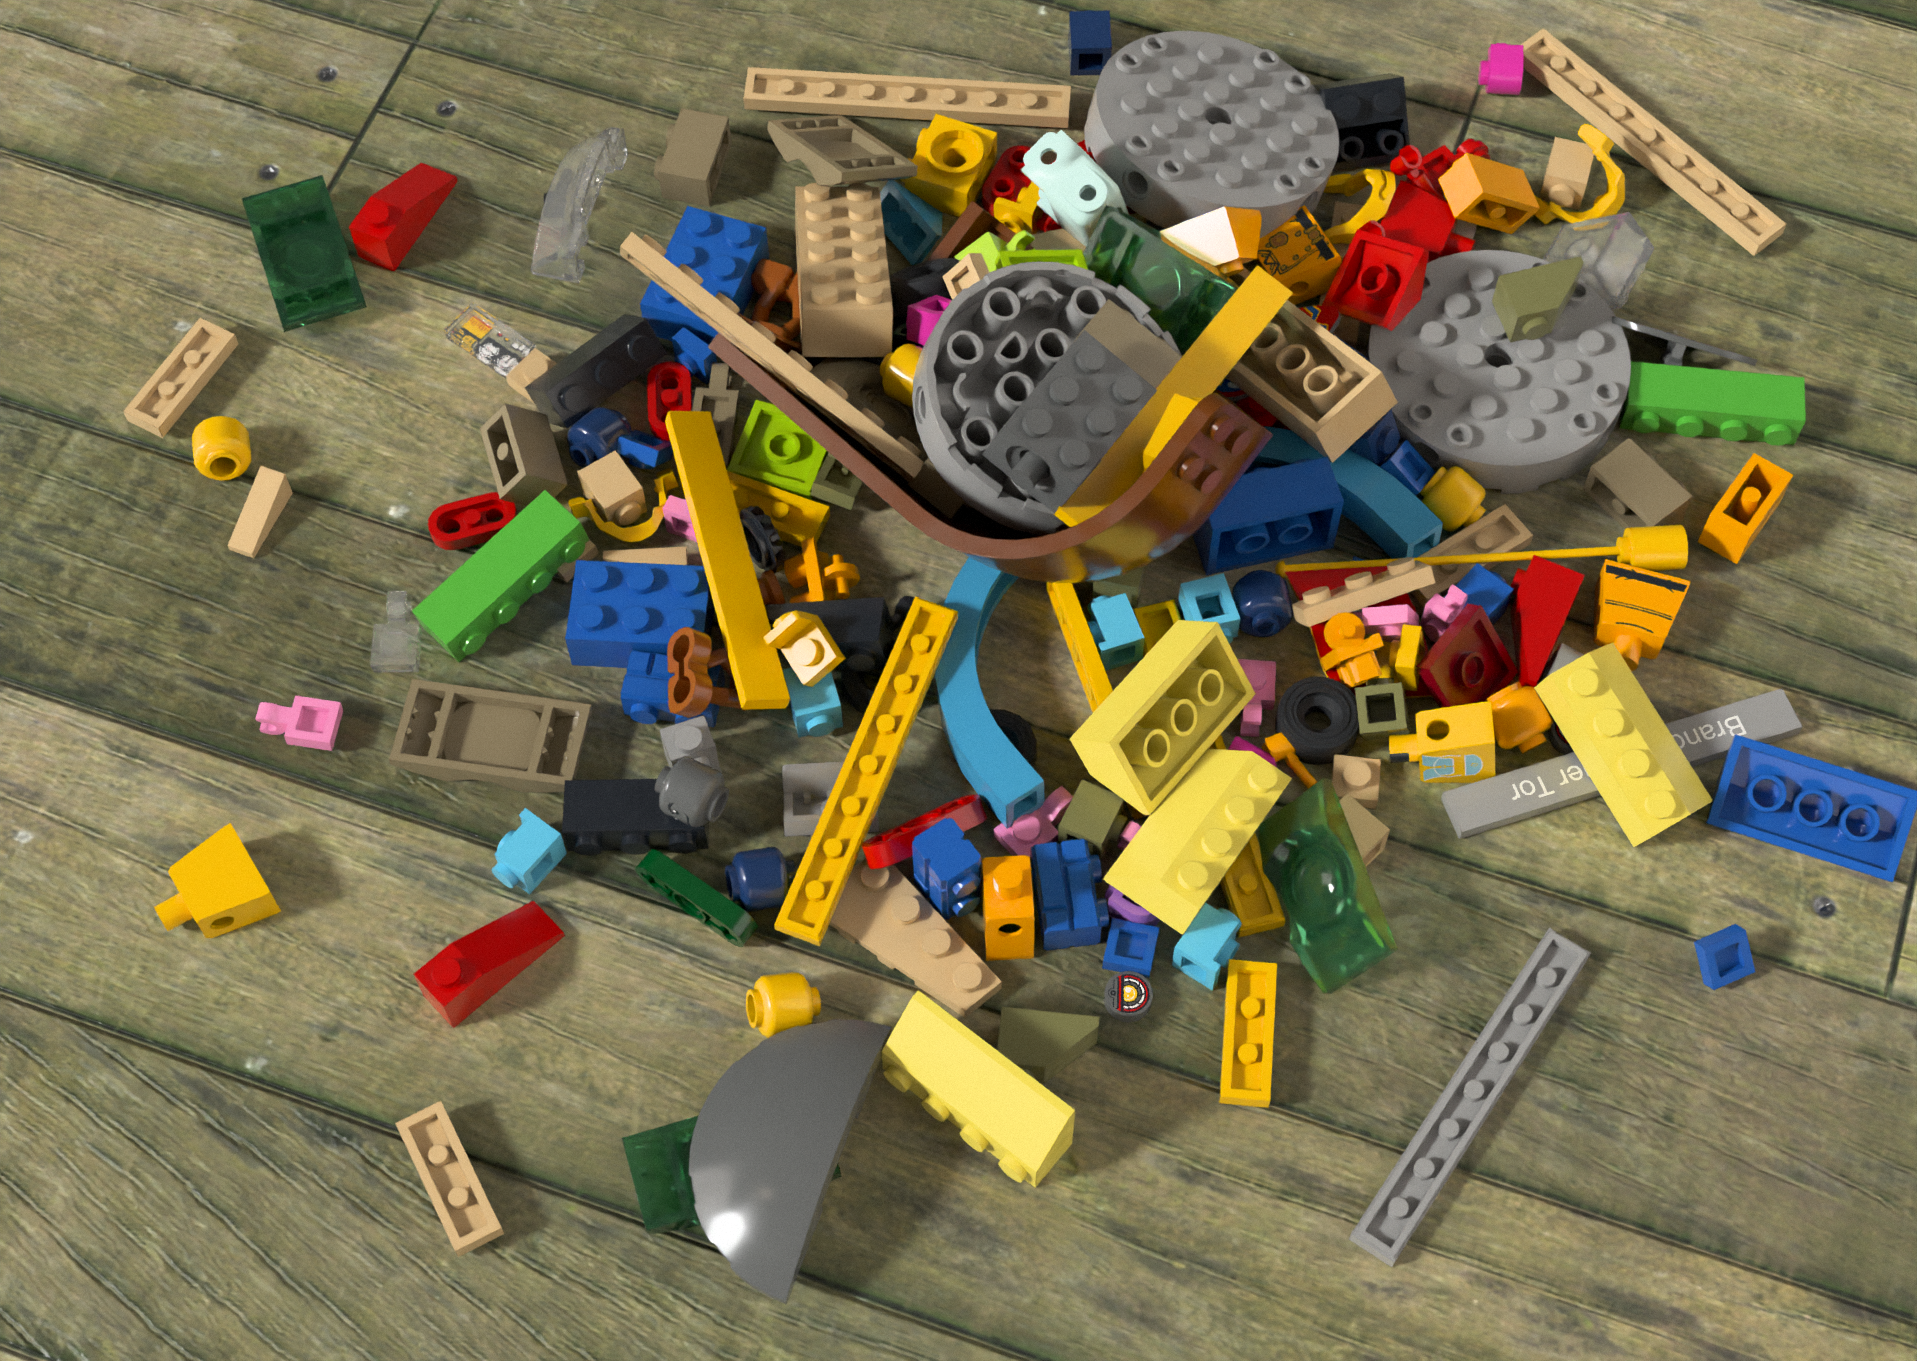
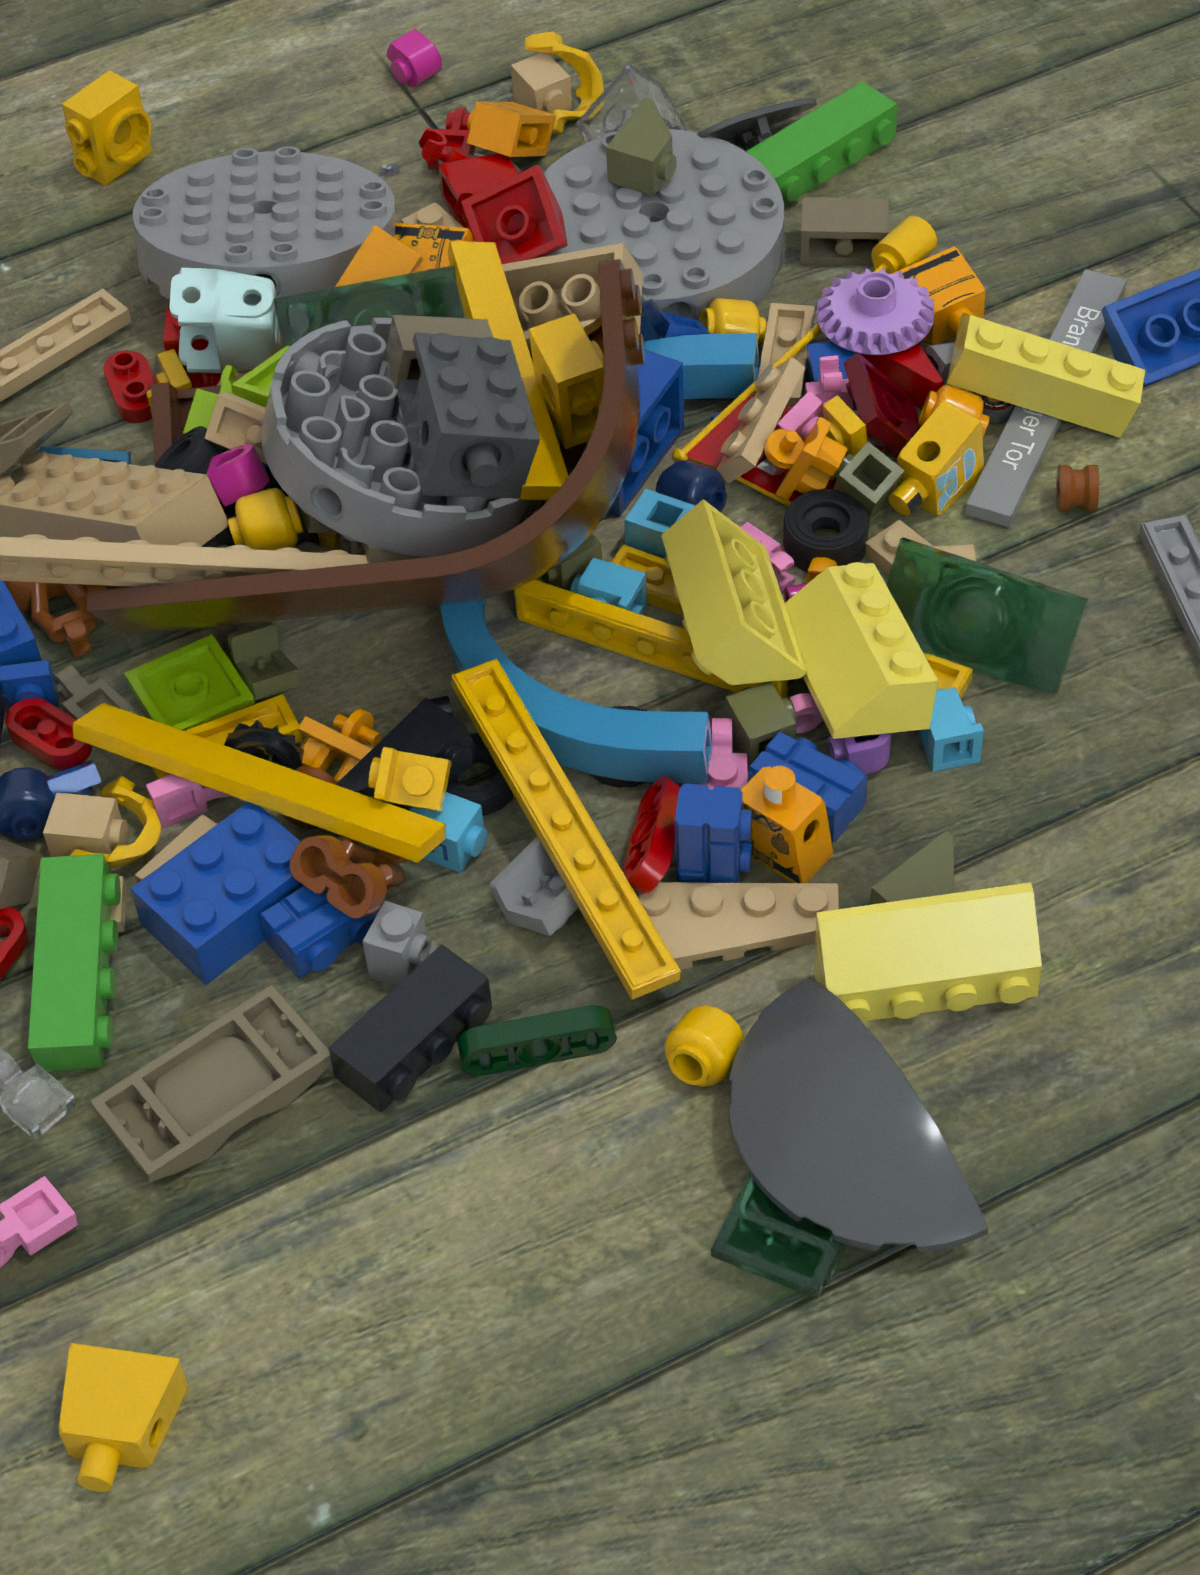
camera: 45 degrees left, 10 degrees down
tan plate [395,1101,504,1257] -> none
red slope [413,900,565,1028] -> none
medium azure brick [491,808,567,894] -> none
dark grey head [655,757,729,827] -> none
dark blue head [725,847,796,912] -> none
yellow brick [901,114,997,217] -> none
dark blue brick [1068,10,1112,76] -> none
blue plate [1102,918,1160,978] -> none
tile [1104,971,1153,1022] -> none
yellow plate [1219,959,1277,1108] -> none
black slope [1313,73,1410,172] -> none
yellow helmet [1324,169,1396,243] -> none
tan plate [1521,28,1786,256] -> none
light orange brick [1698,453,1793,564] -> none
none -> lavender gear [817,267,934,355]
none -> dark orange wheel [1056,465,1099,511]

